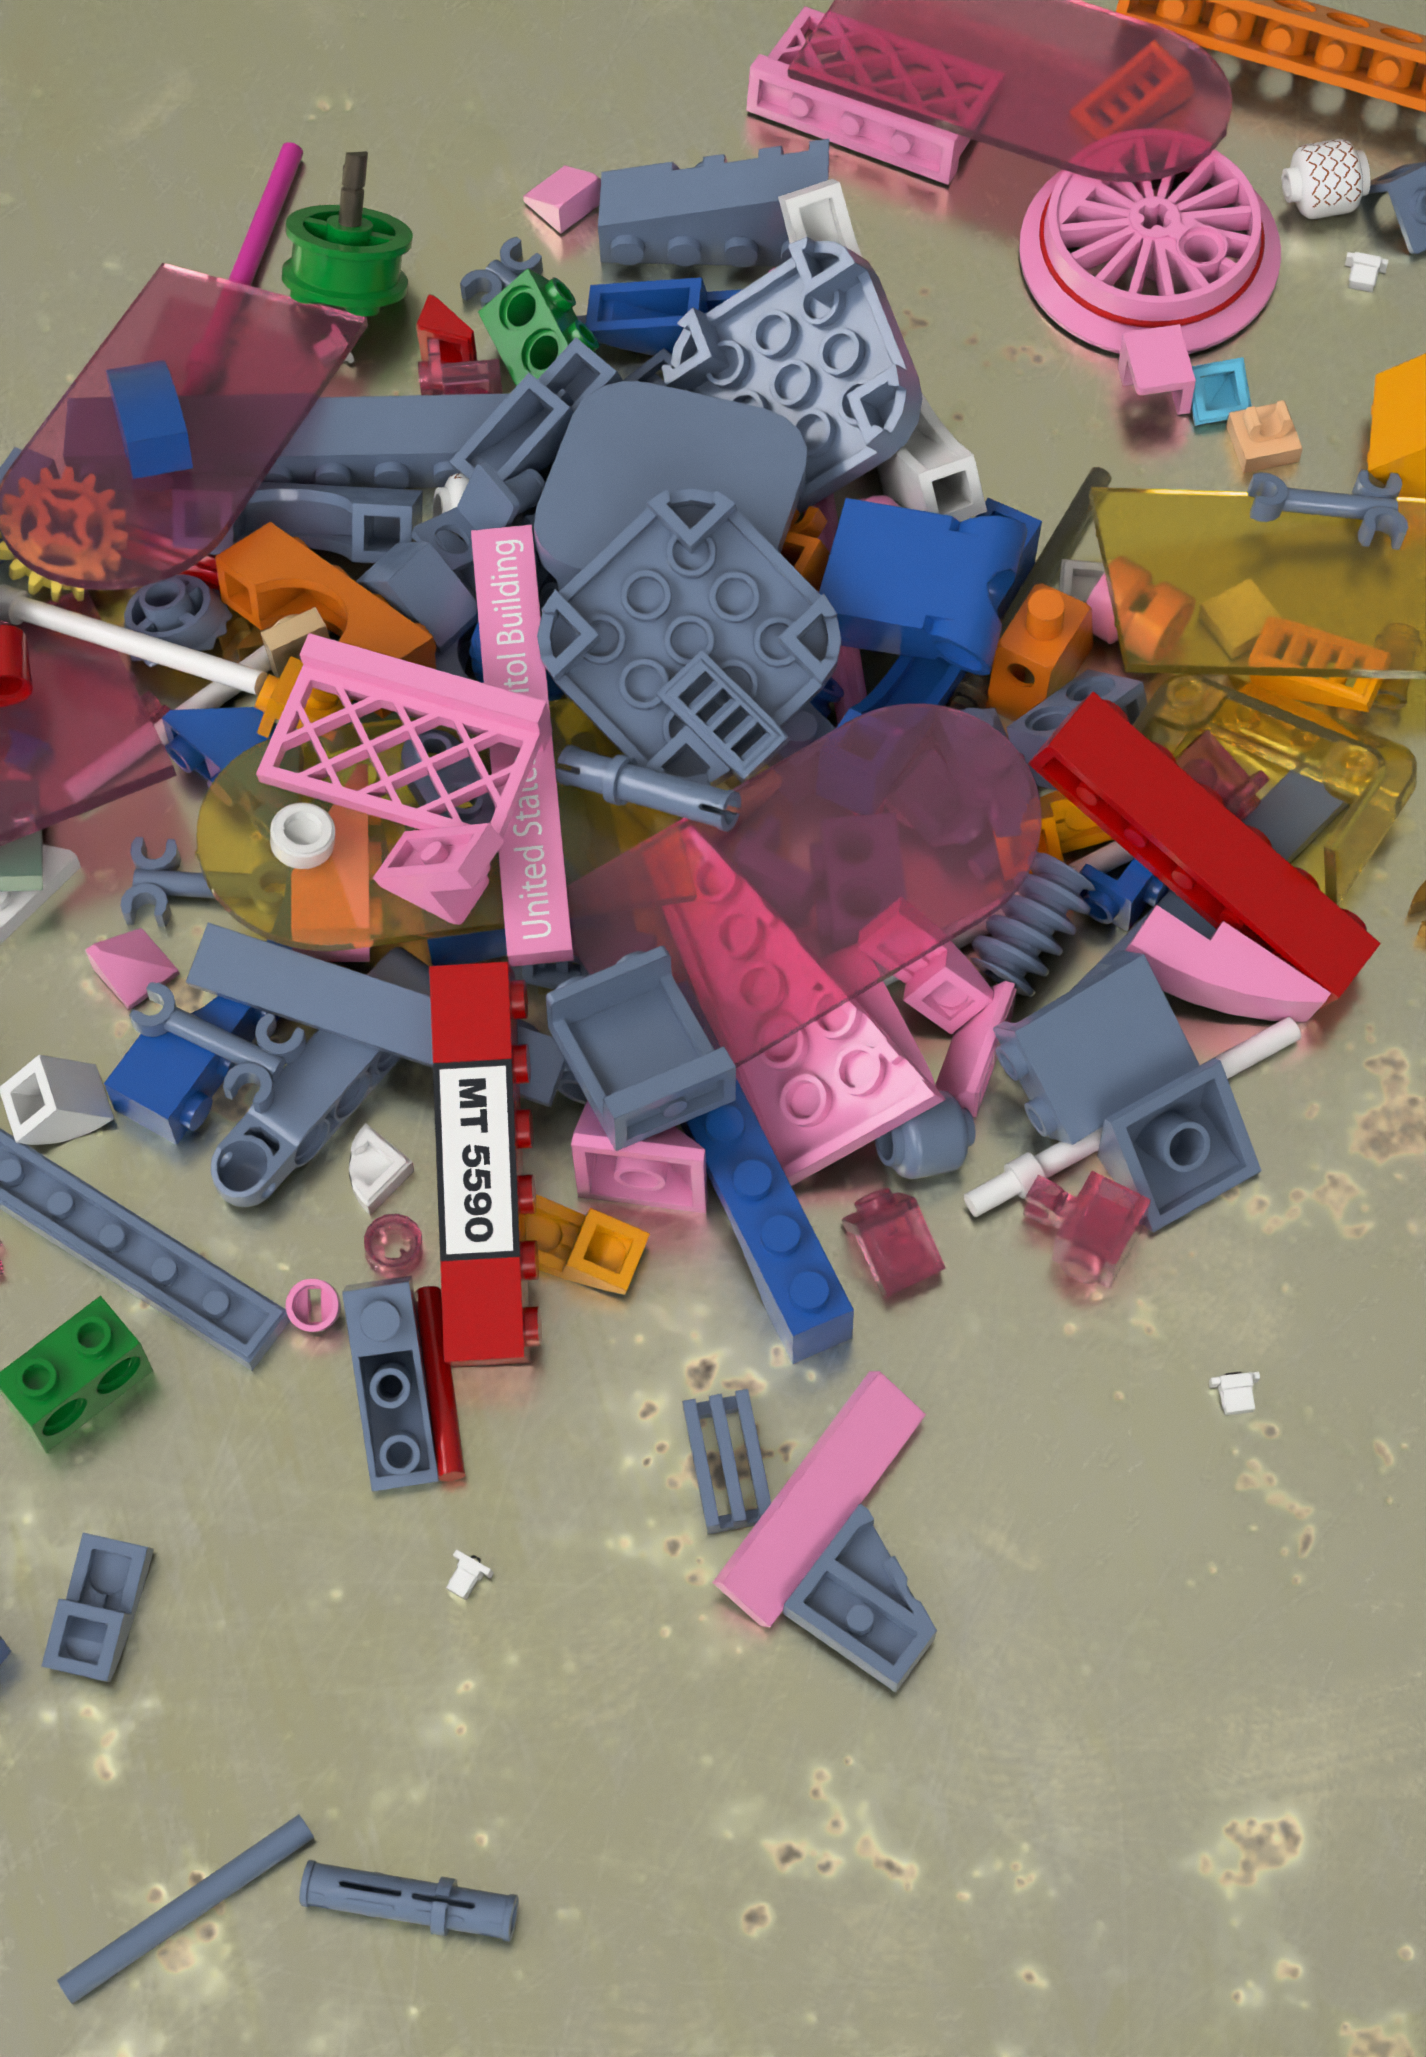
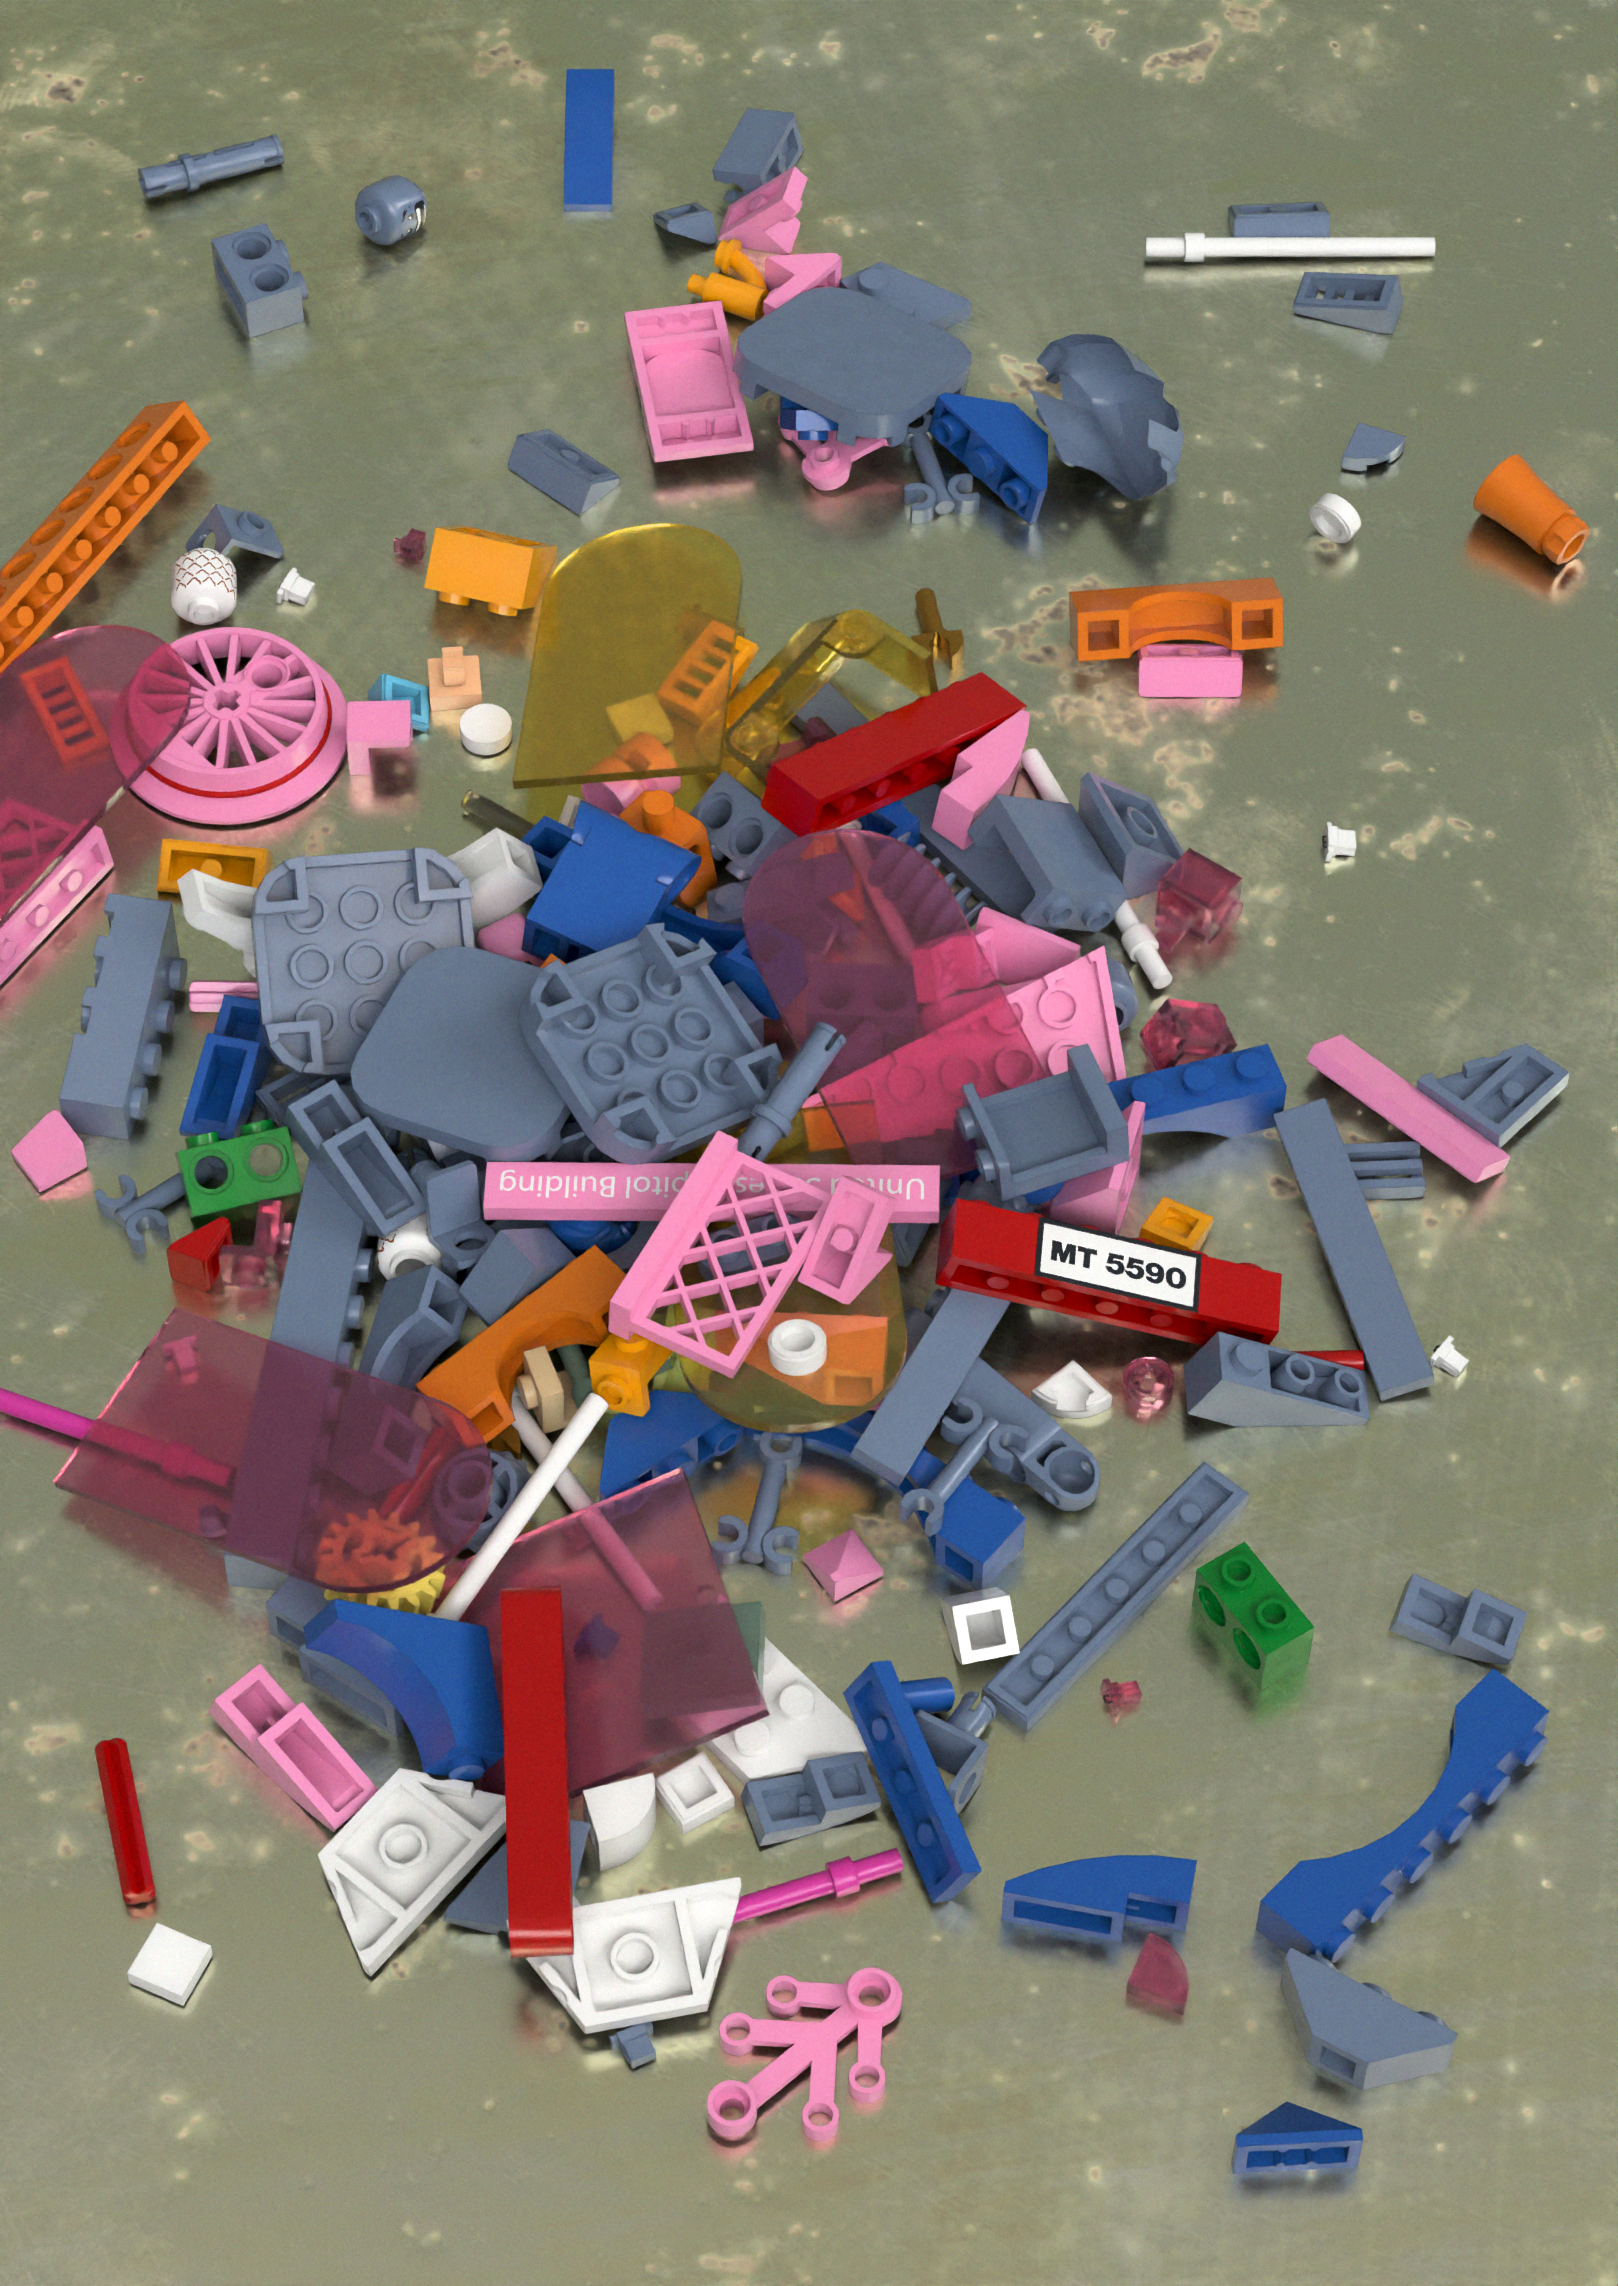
camera: 85 degrees left, 10 degrees down
blue slope [106,360,193,479] -> none
green wheel [281,151,413,316] -> none
bright pink hinge [286,1279,341,1332] -> none
sand blue slope [656,650,790,785] -> none
sand blue bar [1247,469,1409,550] -> none
none -> light orange slope [156,838,273,894]
none -> white tile [460,704,512,755]
none -> sand blue tile [1273,1098,1435,1401]

